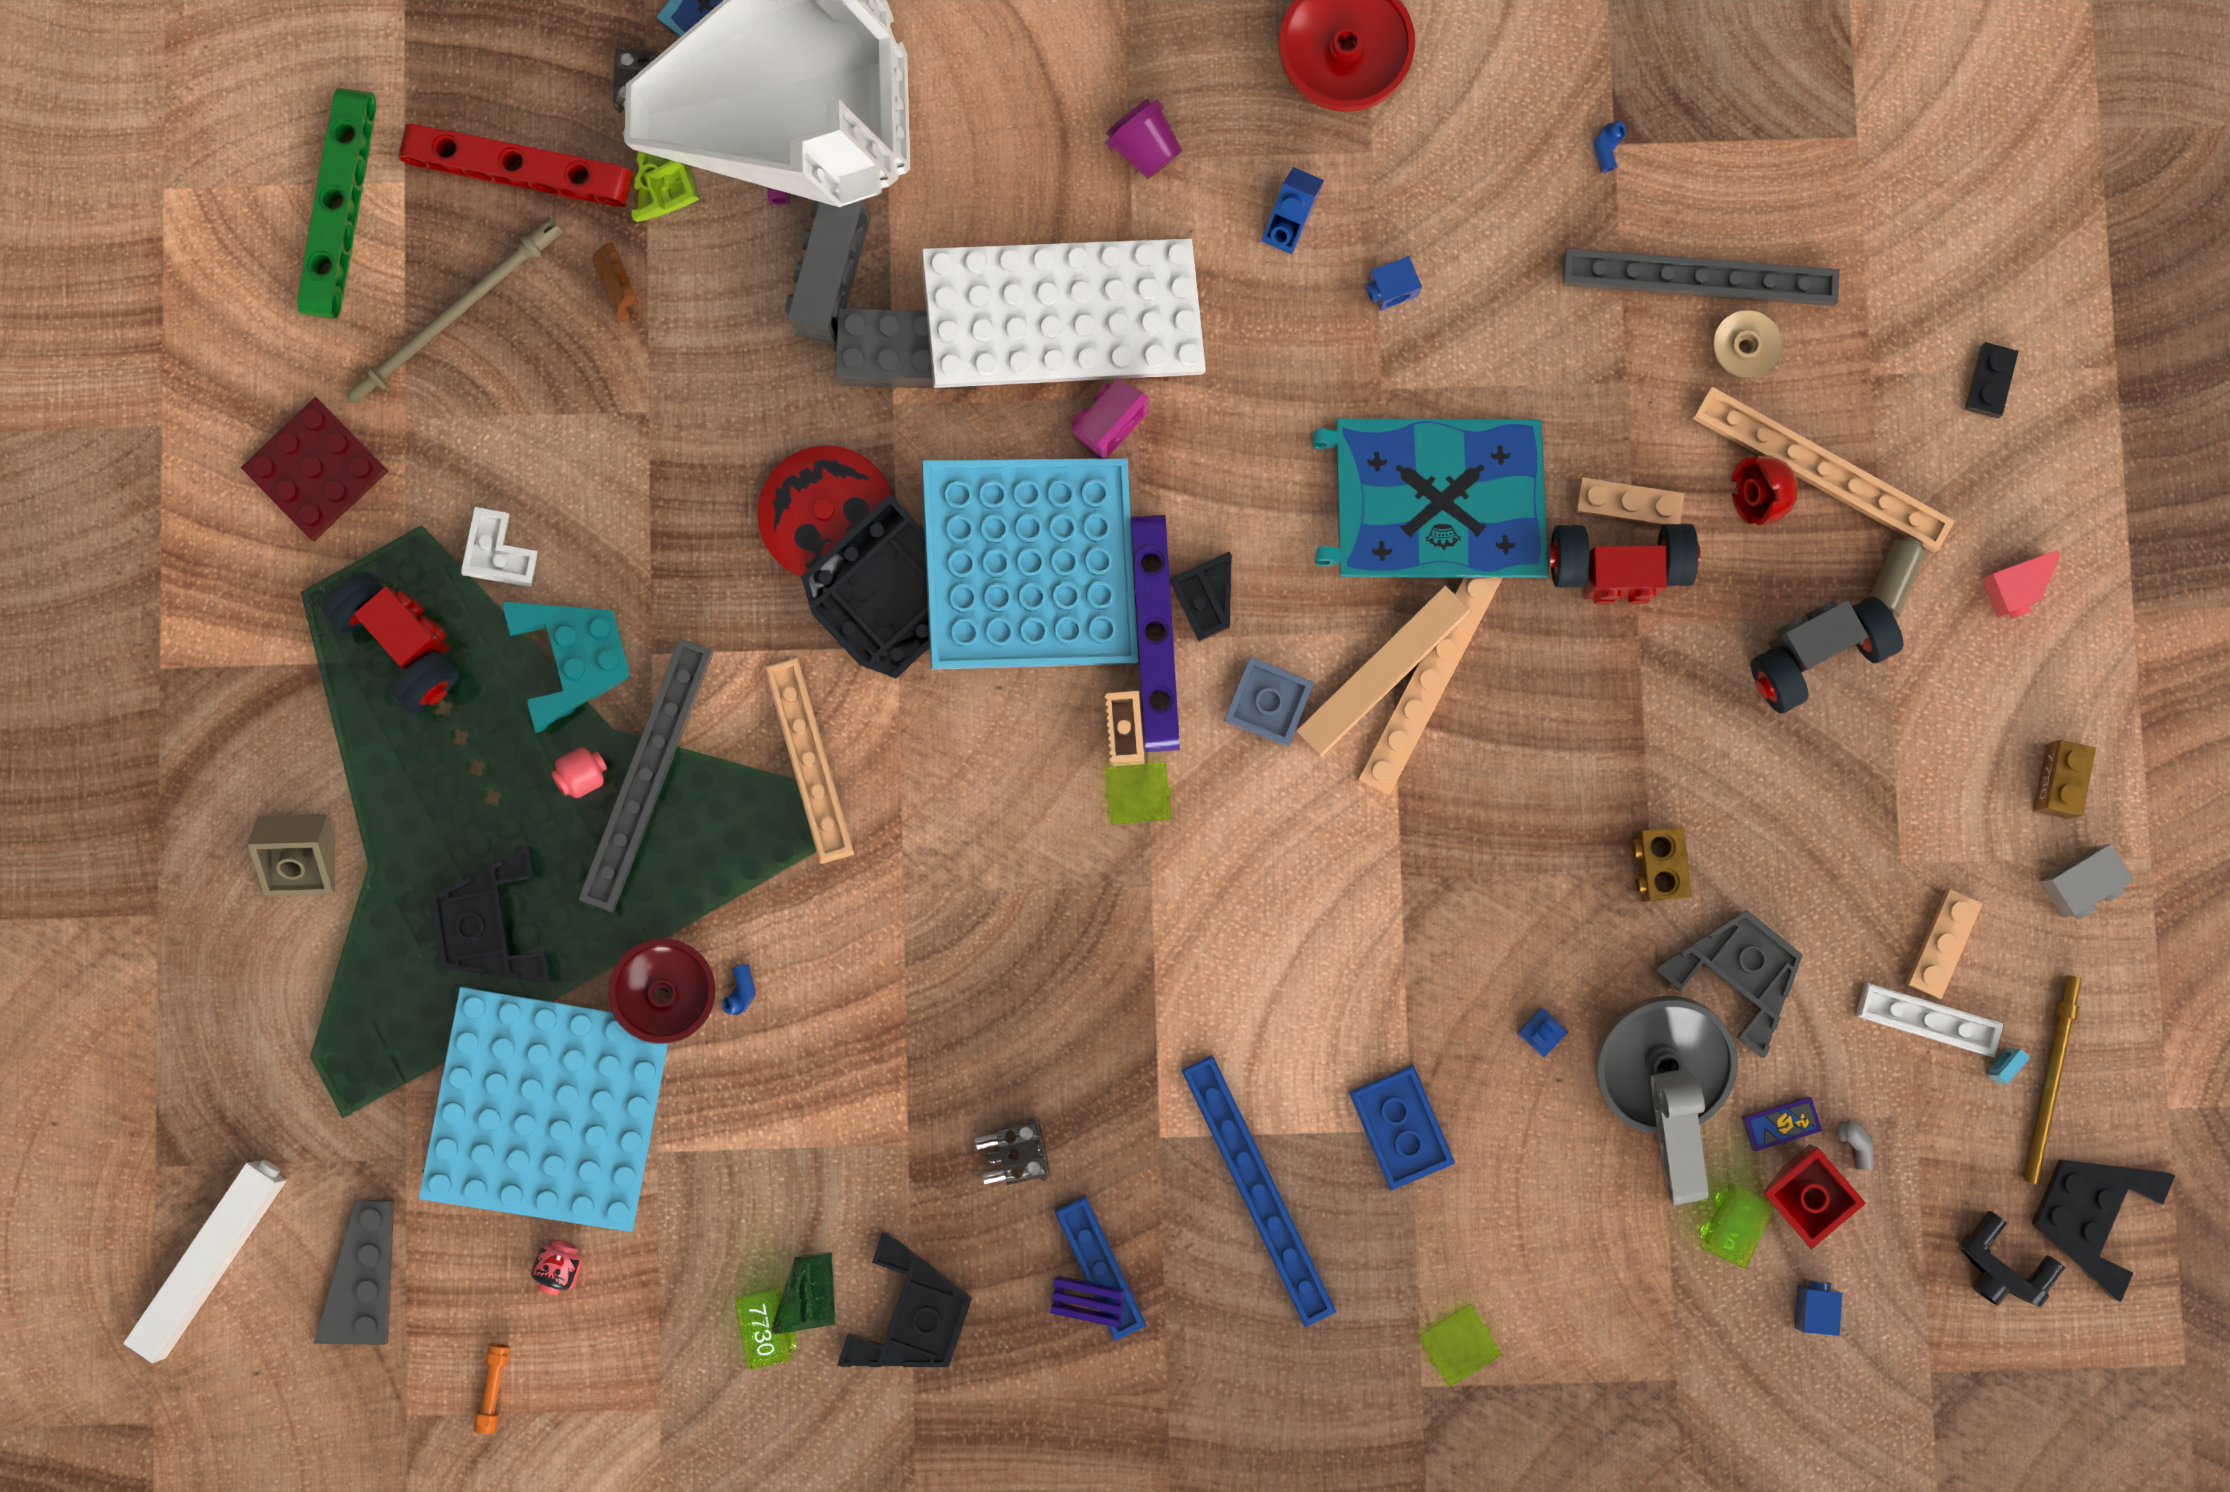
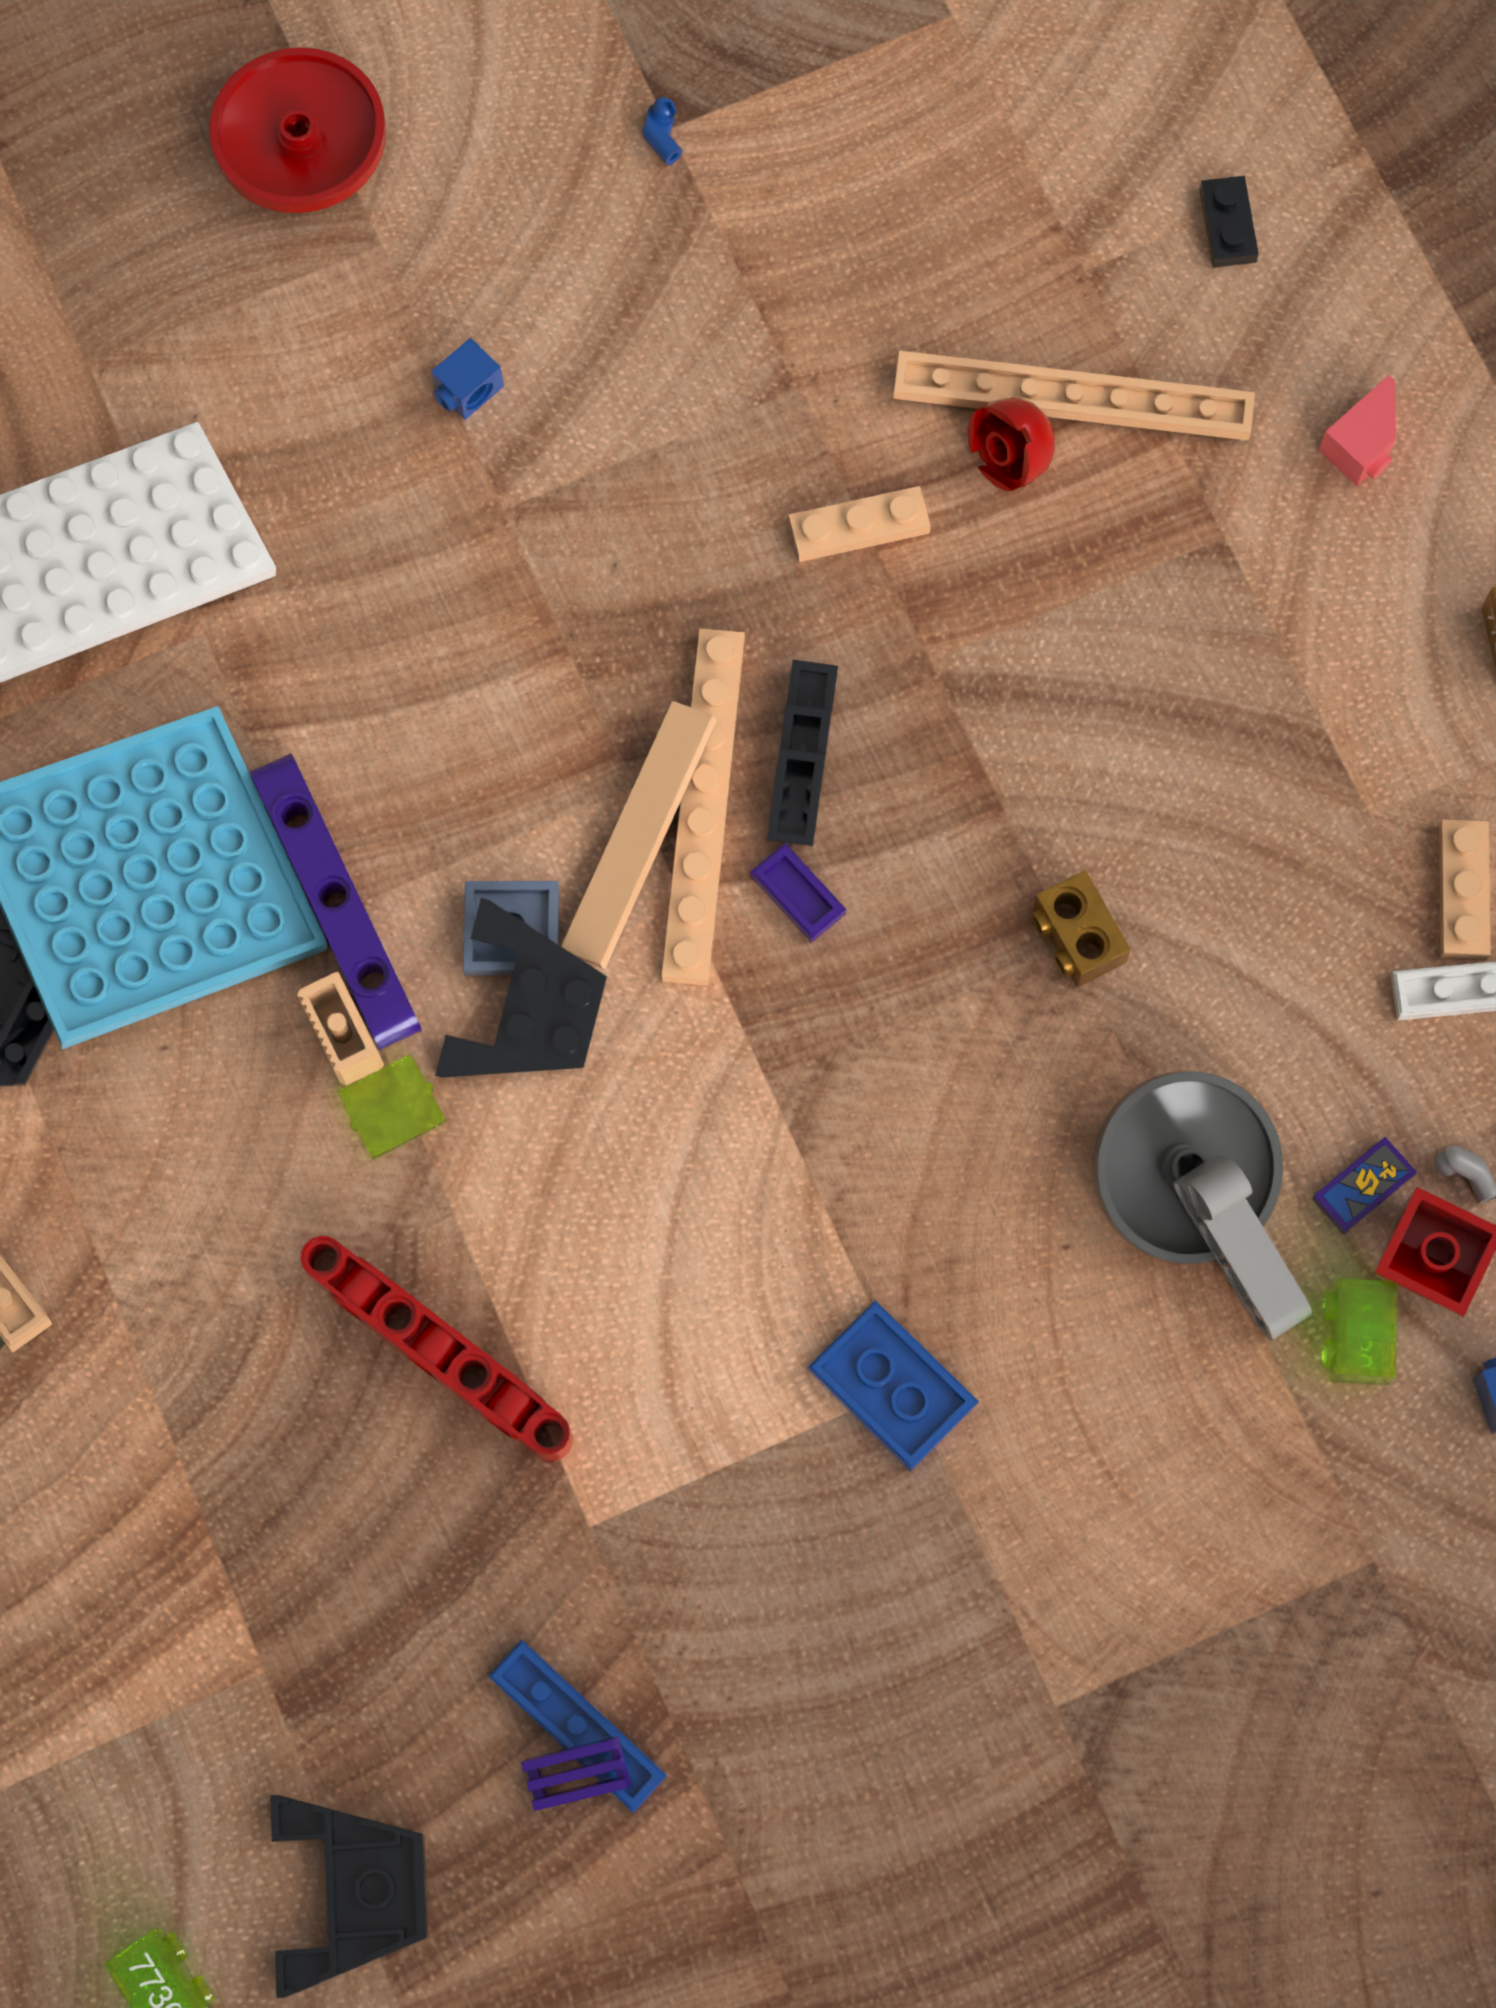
camera: 25 degrees left, 10 degrees down
clear green wing [771,1252,835,1334] -> none
clear smoke piece [975,1116,1051,1185] -> none
dark pink slope [1072,378,1149,459] -> none
magenta piece [1105,98,1183,180] -> none
black wing [1170,551,1232,643] -> none
blue tile [1181,1055,1336,1327] -> none
blue slope [1261,167,1324,254] -> none
flag [1312,418,1549,578] -> none
clear neon green piece [1418,1304,1502,1388] -> none
blue tile [1517,1008,1568,1058] -> none
brick [1547,524,1701,605] -> none
dark grey plate [1562,249,1840,306] -> none
dark grey wing [1653,910,1803,1058] -> none
tan dish [1713,310,1782,378] -> none
brick [1750,596,1904,714] -> none
dark tan brick [1869,537,1927,617] -> none
none -> red beam [300,1236,573,1461]
none -> black wing [435,898,607,1078]
none -> dark purple tile [750,843,846,943]
none -> black slope [767,660,838,846]

